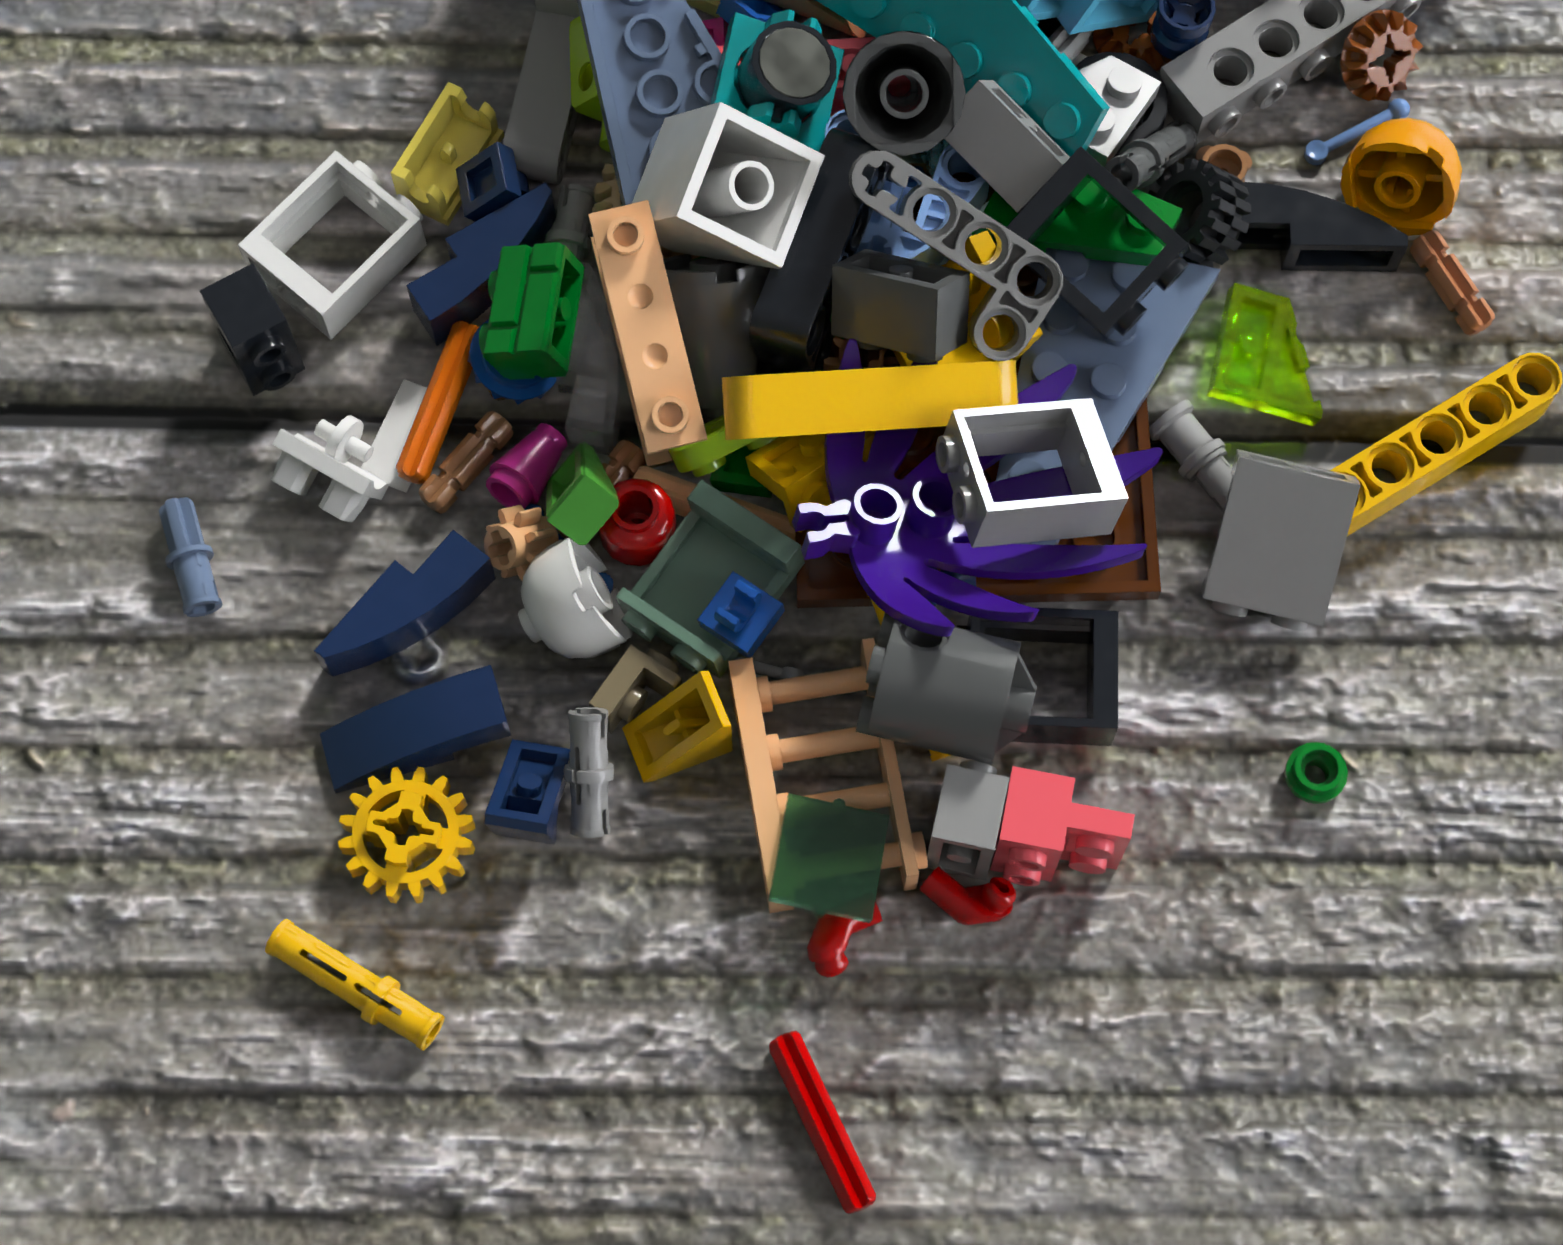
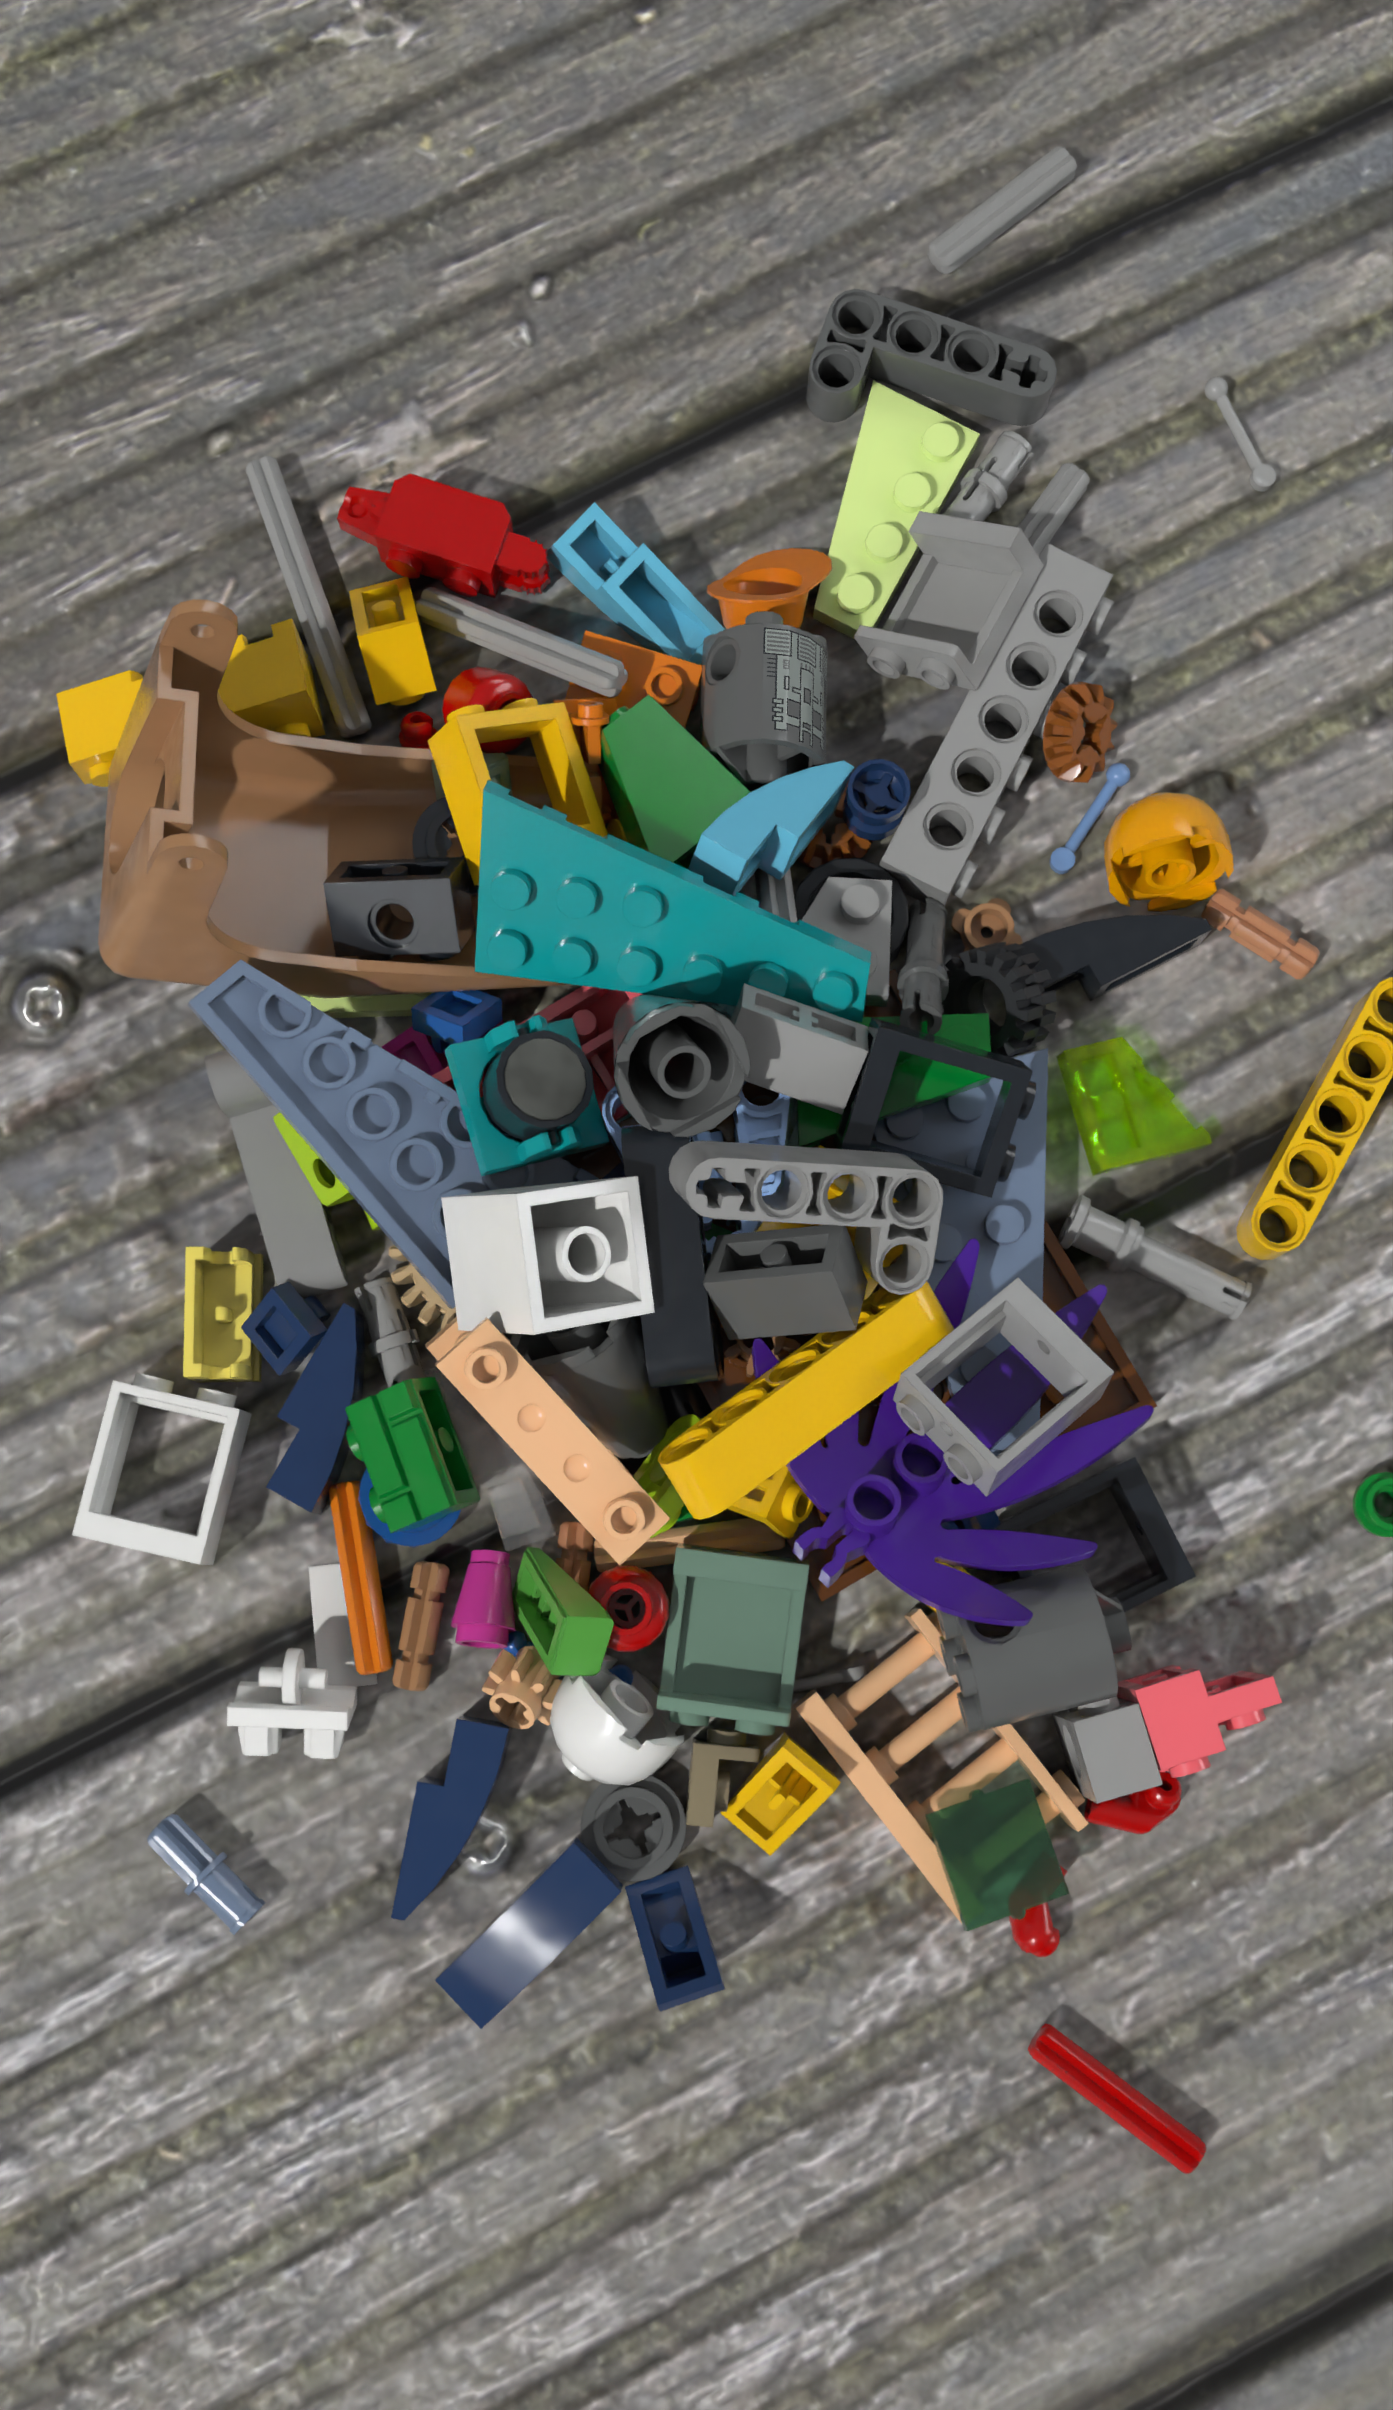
camera: 30 degrees left, 10 degrees up
black brick [200,263,305,396] -> none
yellow pin [265,919,445,1051] -> none
yellow gear [338,767,476,904] -> none
light grey pin [564,707,614,838] -> none
blue tile [697,571,785,658] -> none
light grey panel [1202,449,1361,631] -> none
none -> dark grey gear [580,1776,686,1882]

